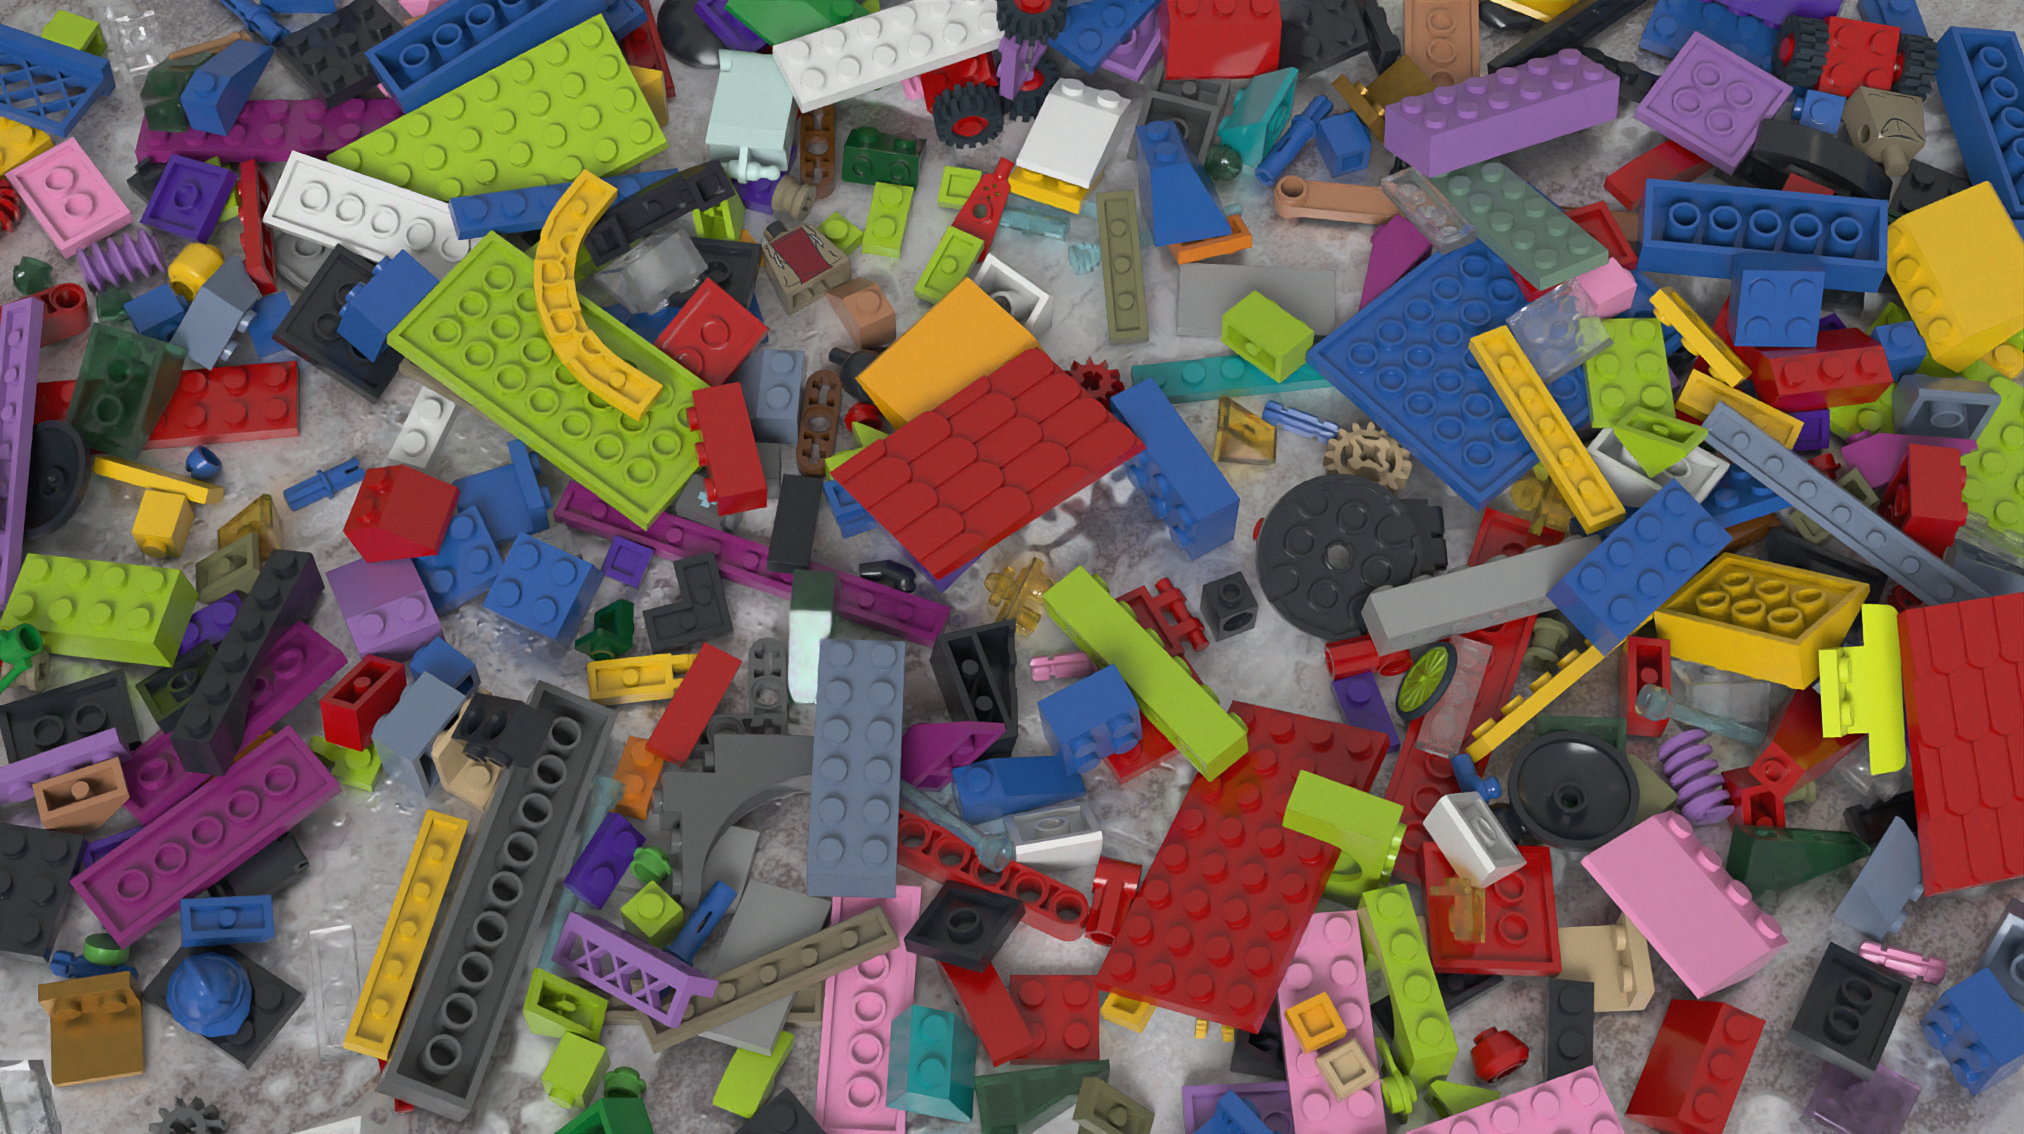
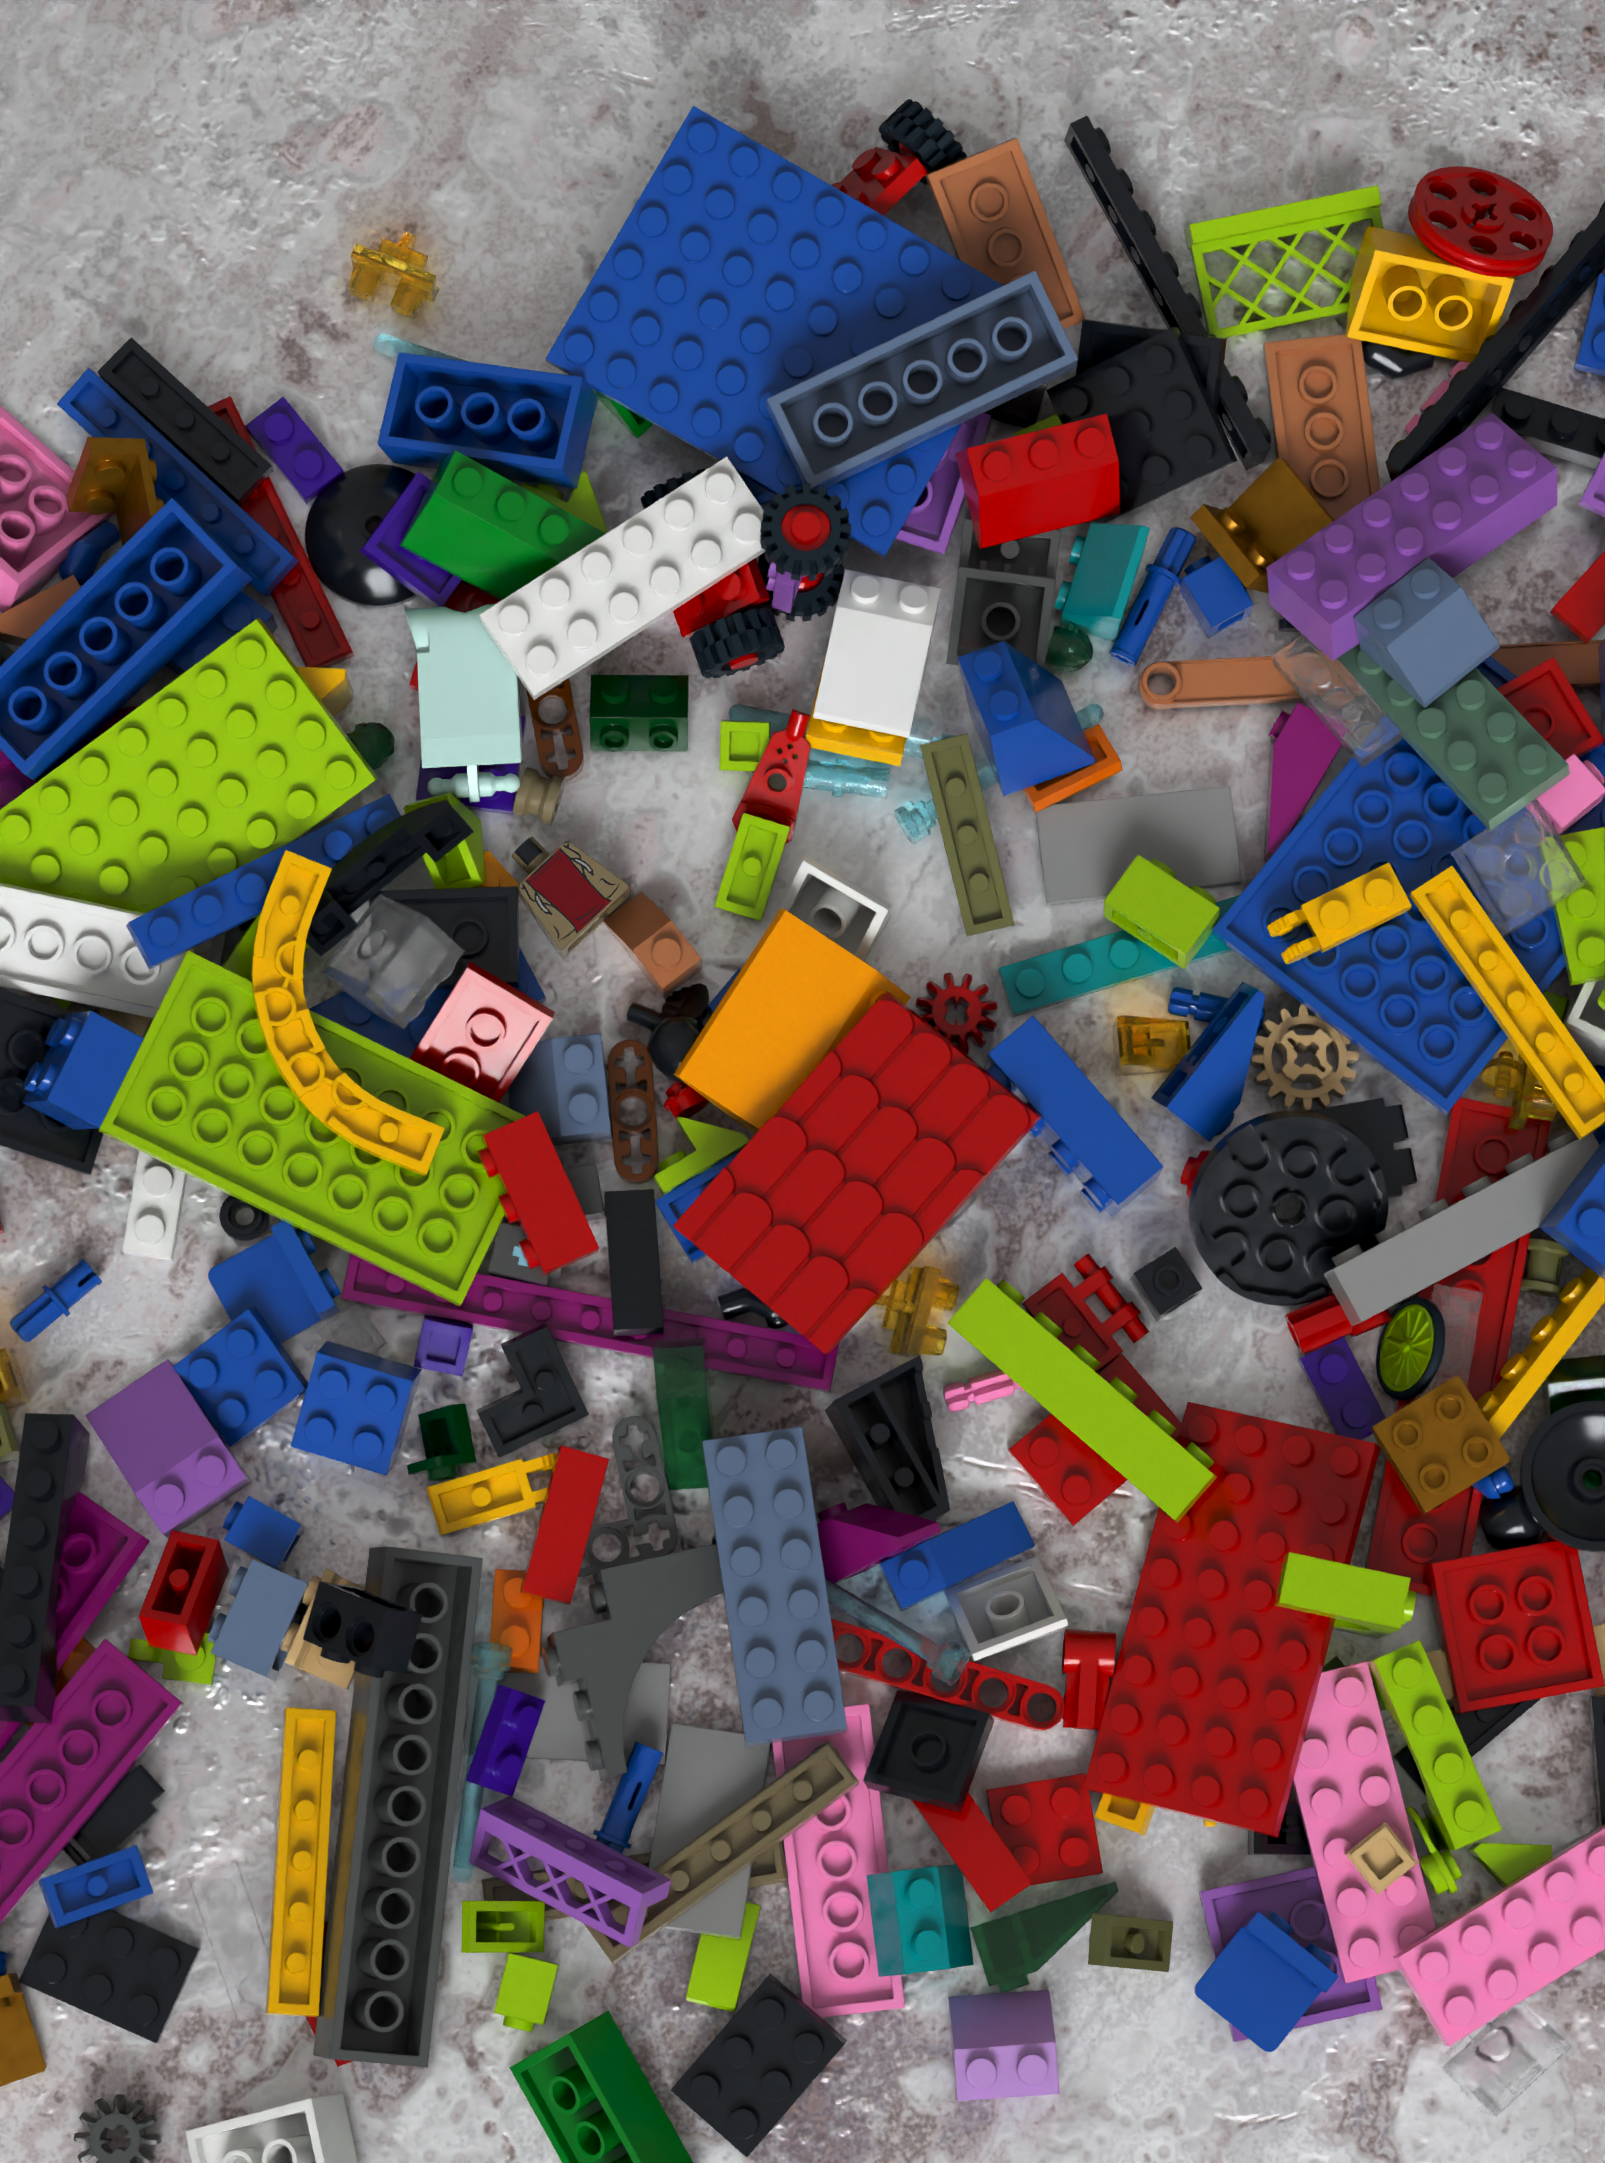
camera: 10 degrees left, 20 degrees up
blue piece [166,952,252,1037] -> none
red slope [343,464,461,563] -> none
bright green plate [603,1067,647,1098] -> none
lime brick [620,880,686,950] -> none
bright green plate [630,846,672,885] -> none
lime plate [816,211,864,257] -> none
lime plate [862,182,914,259] -> none
blue brick [1037,663,1143,777] -> none
light orange plate [1284,991,1347,1055] -> none
white slope [1423,791,1527,895] -> none
clear yellow bracket [1430,878,1485,943] -> none
red cone [1470,1027,1529,1085] -> none
none -> black plate [219,1195,270,1241]
none -> clear green plate [346,722,395,770]
none -> blue slope [1151,982,1265,1142]
none -> yellow hinge [1267,863,1412,965]
none -> sand blue slope [1354,557,1500,708]
none -> pearl gold bracket [1370,1376,1510,1515]

